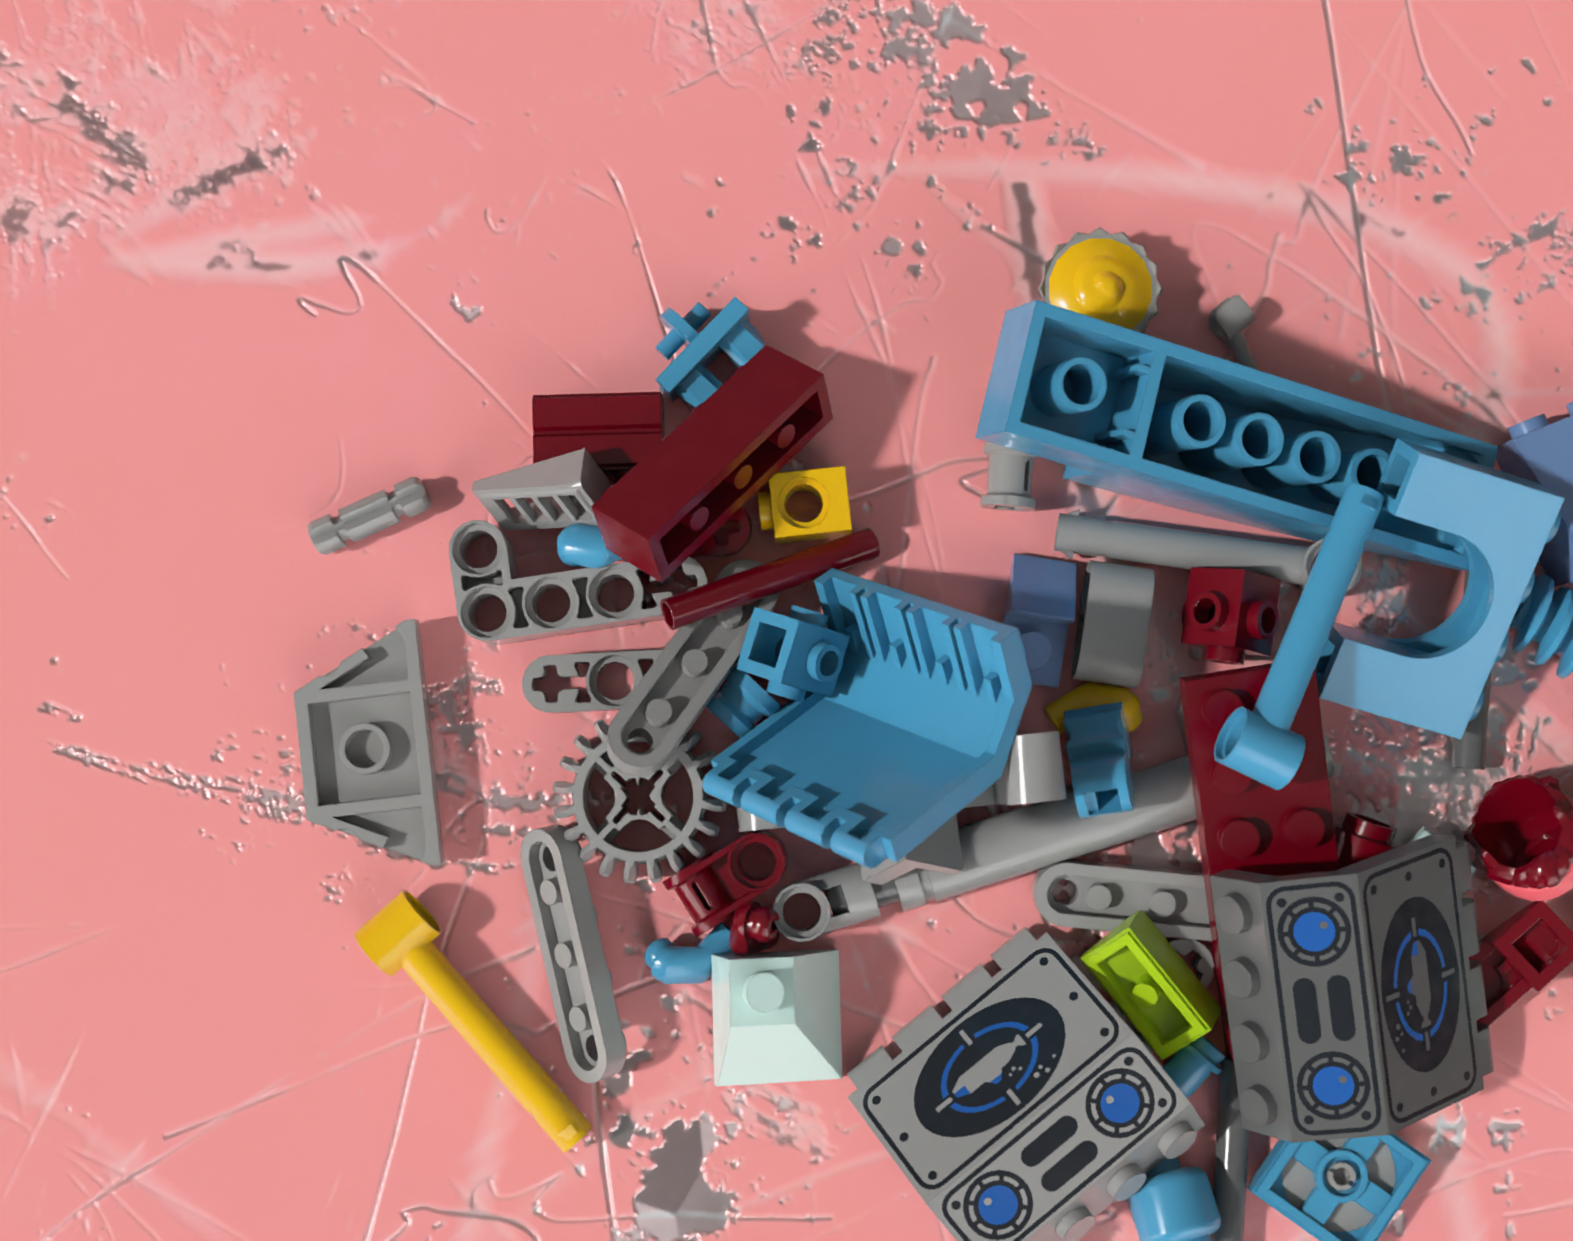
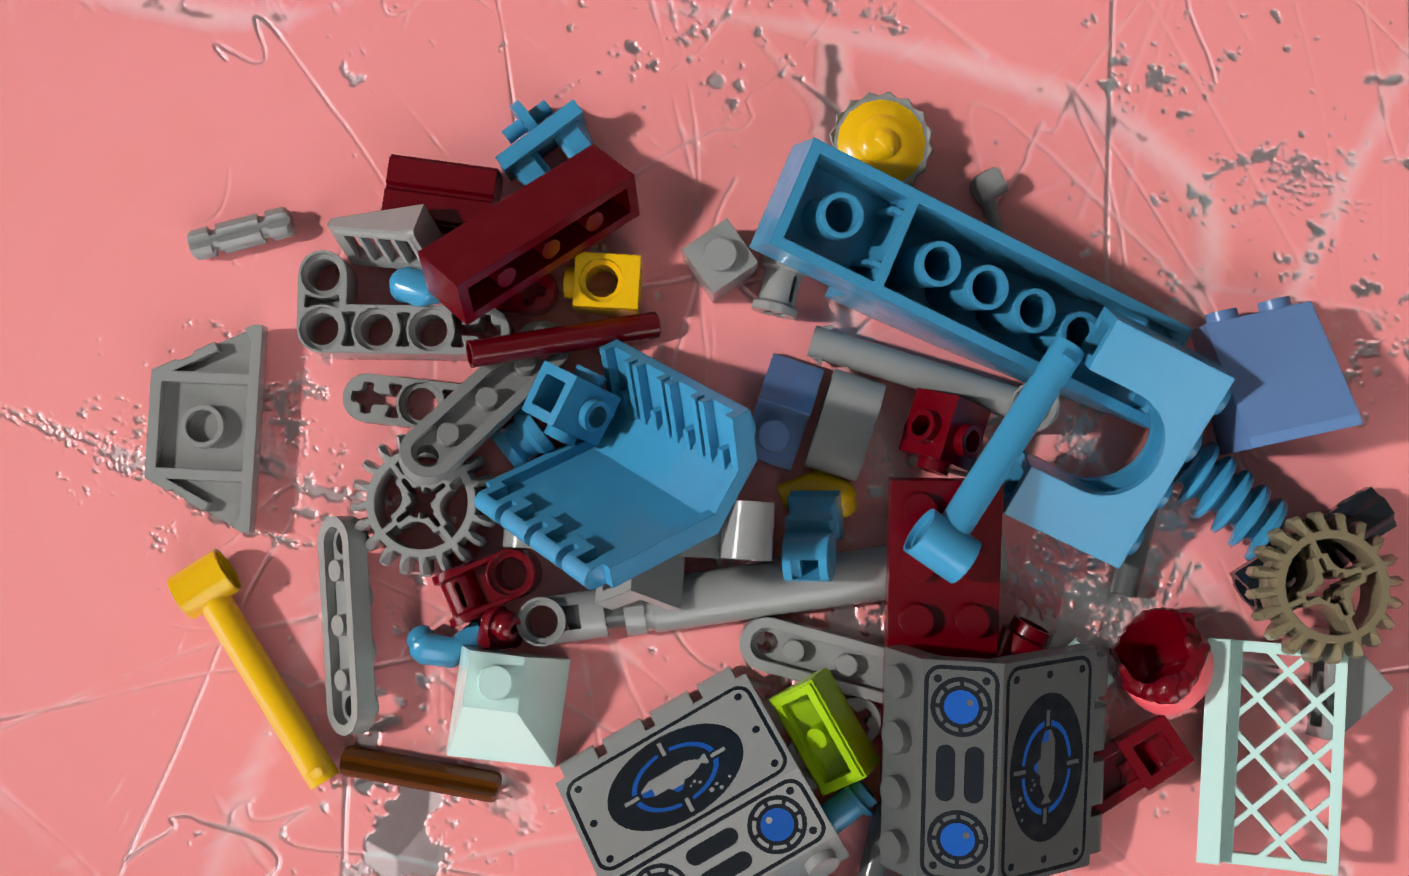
camera: 10 degrees right, 0 degrees up
none -> reddish brown axle [340,745,502,803]
none -> light grey brick [682,218,758,303]

